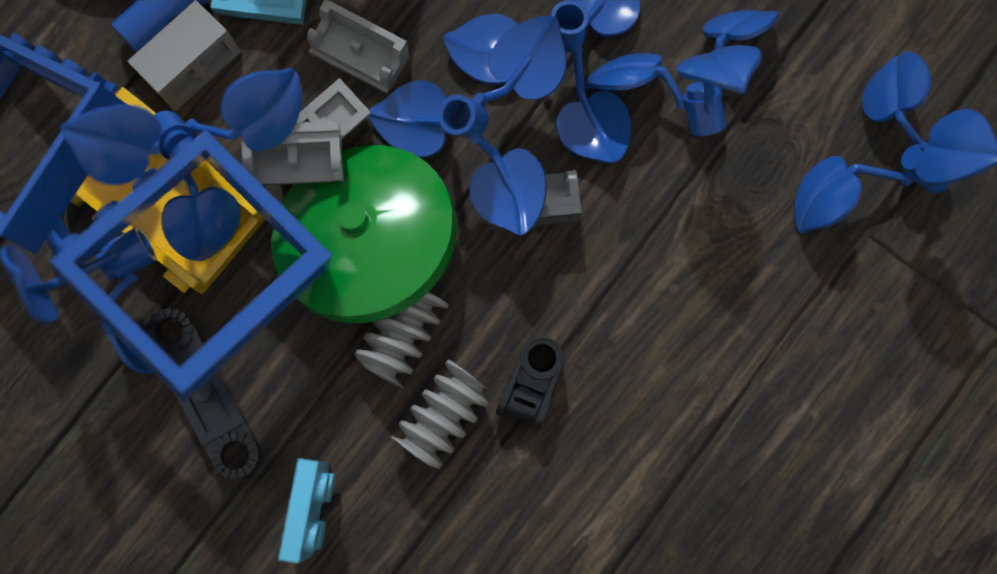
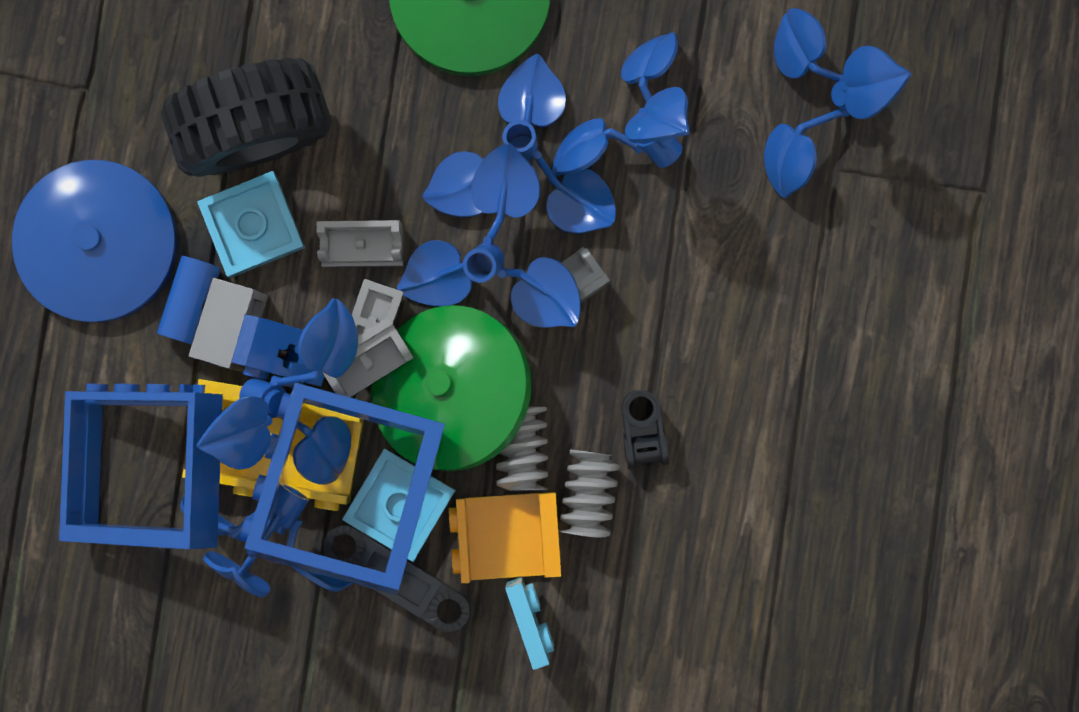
camera: 25 degrees left, 5 degrees up
none -> blue brick [231,314,324,387]
none -> medium azure plate [342,449,456,562]
none -> light orange panel [449,492,561,583]

